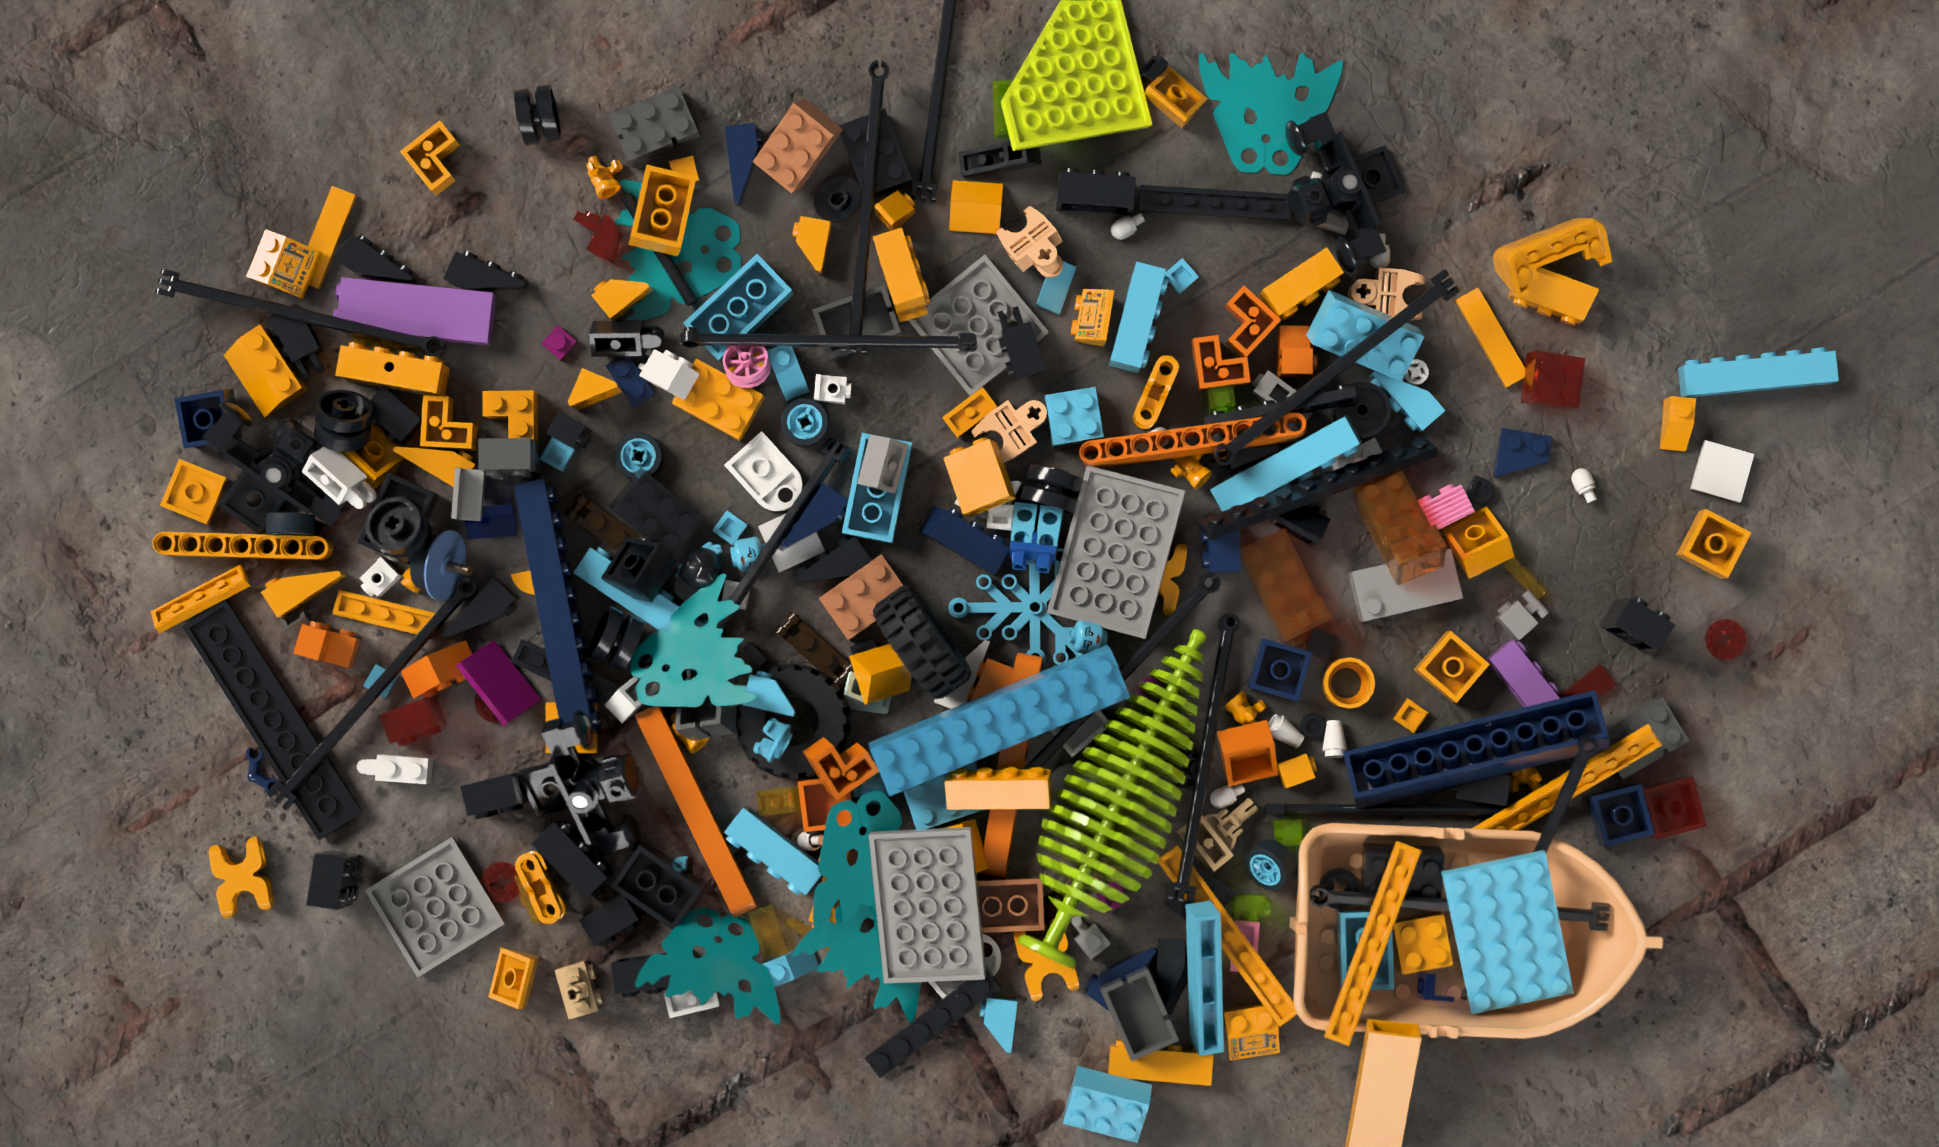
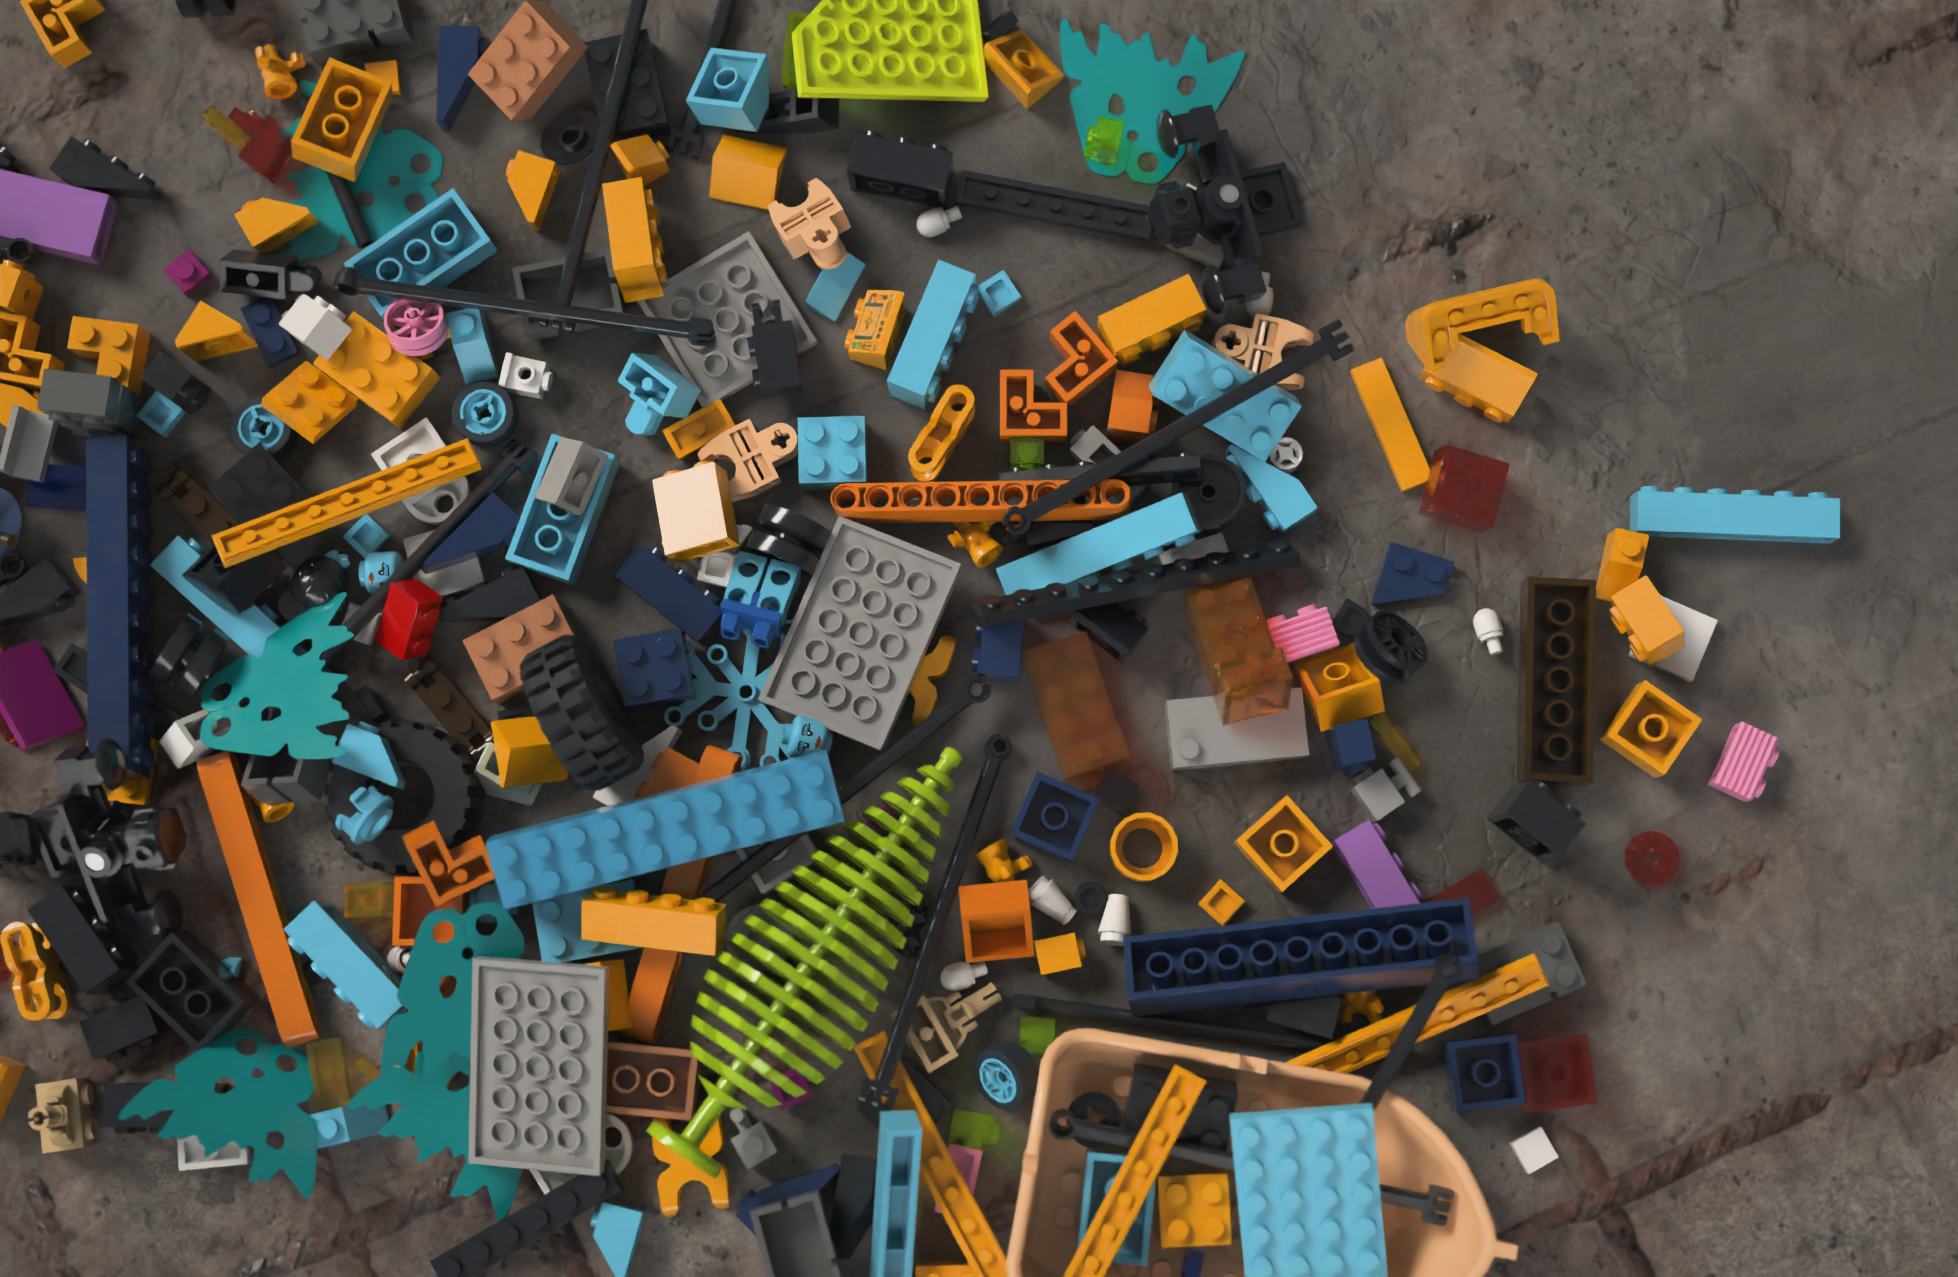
camera: 10 degrees right, 5 degrees down
none -> clear yellow axle [201,105,259,158]
none -> light orange tile [211,438,482,568]
none -> light orange plate [261,361,358,444]
none -> red brick [375,578,443,661]
none -> dark blue brick [613,628,697,711]
none -> medium azure brick [618,352,701,435]
none -> medium azure slope [686,47,769,132]
none -> clear neon green brick [1084,116,1124,165]
none -> dark blue brick [1325,719,1376,776]
none -> black wheel [1353,611,1428,686]
none -> white tile [1509,1126,1558,1174]
none -> dark brown brick [1516,577,1596,786]
none -> light orange brick [1609,575,1685,668]
none -> bright pink brick [1708,722,1780,802]

